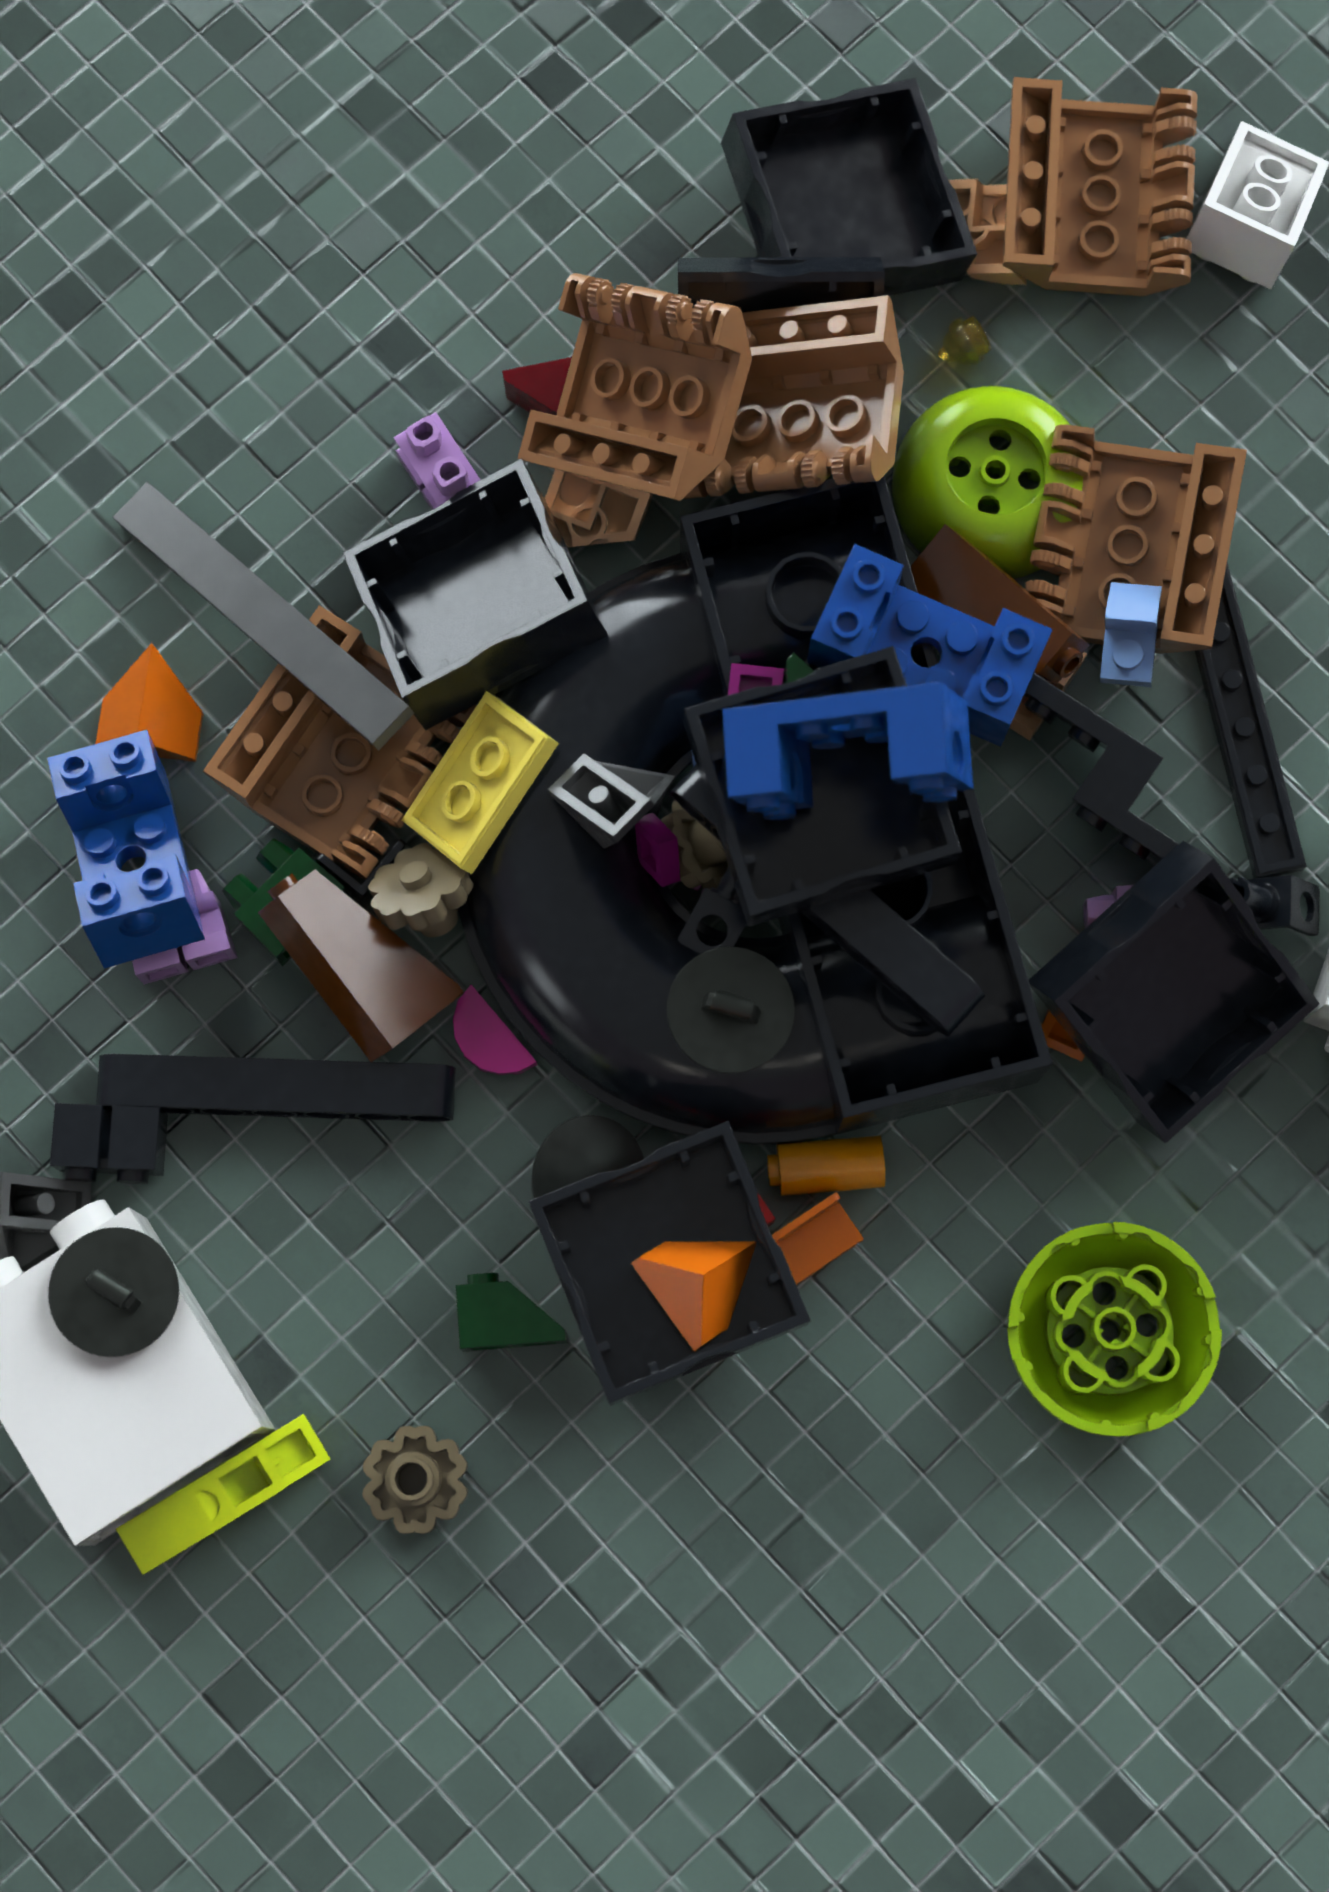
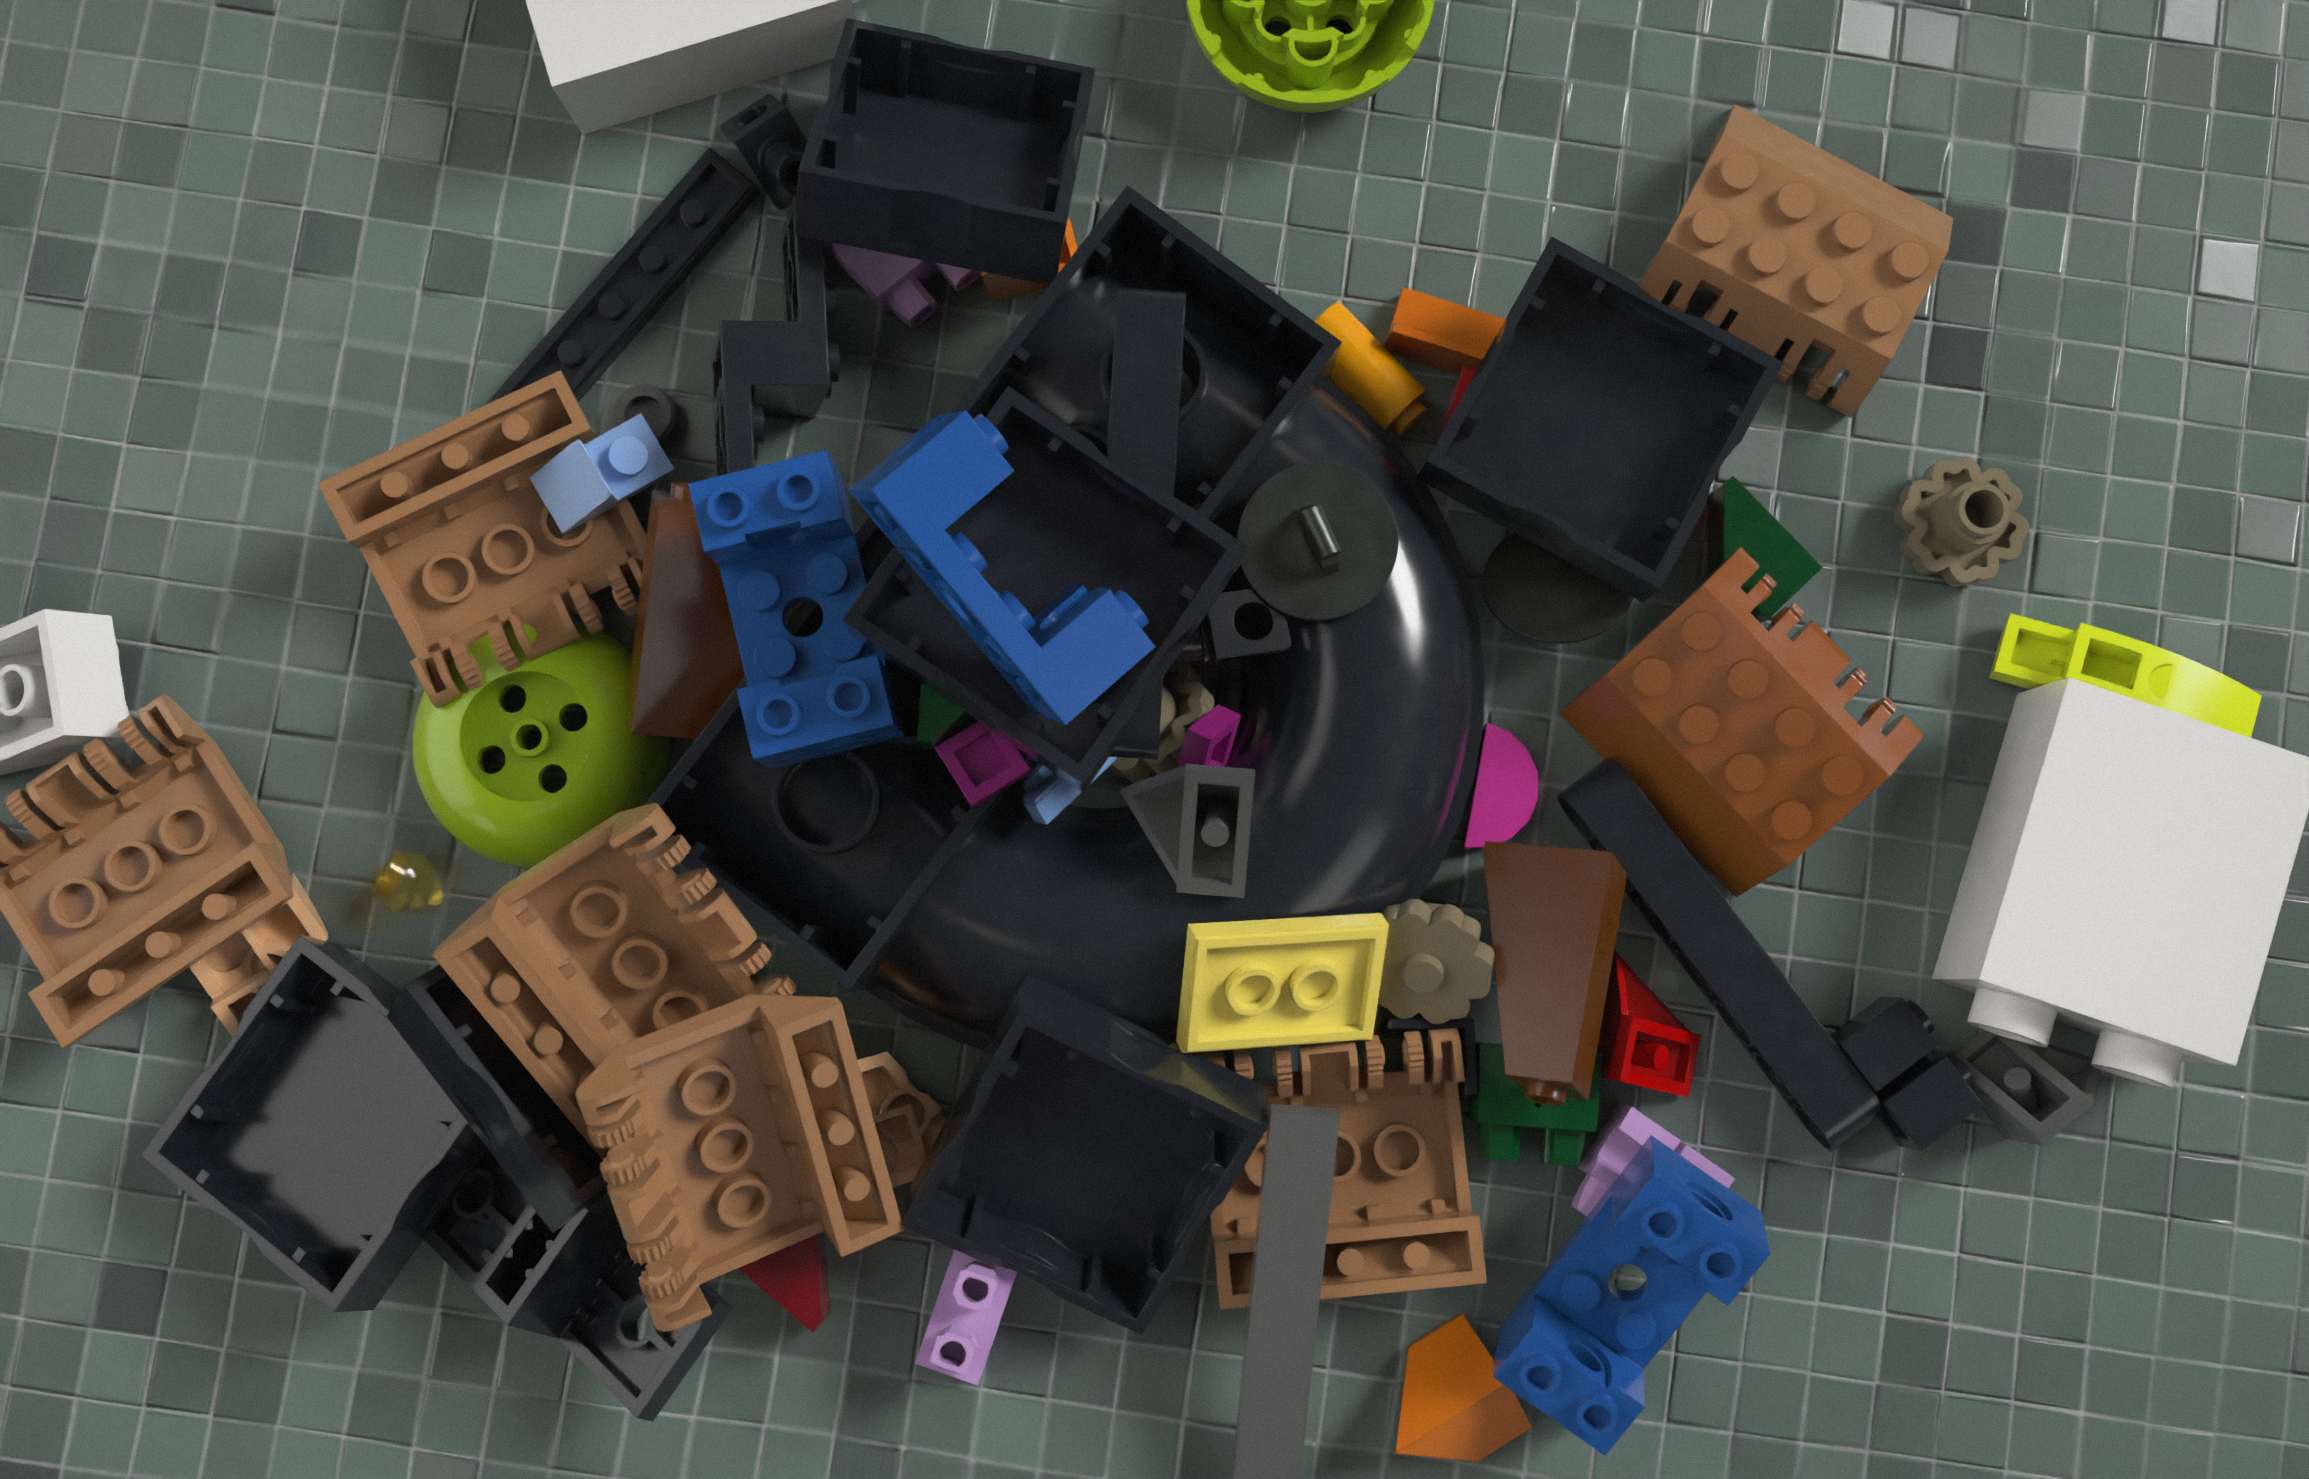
camera: 135 degrees left, 5 degrees up
pearl dark grey shield [48,1227,179,1357] -> none
orange slope [631,1241,757,1351] -> none
none -> black bracket [424,1148,733,1422]
none -> dark grey tile [613,384,680,447]
none -> dark orange slope [1559,546,1924,898]
none -> red slope [1597,951,1701,1098]
none -> medium nougat slope [1638,104,1953,418]

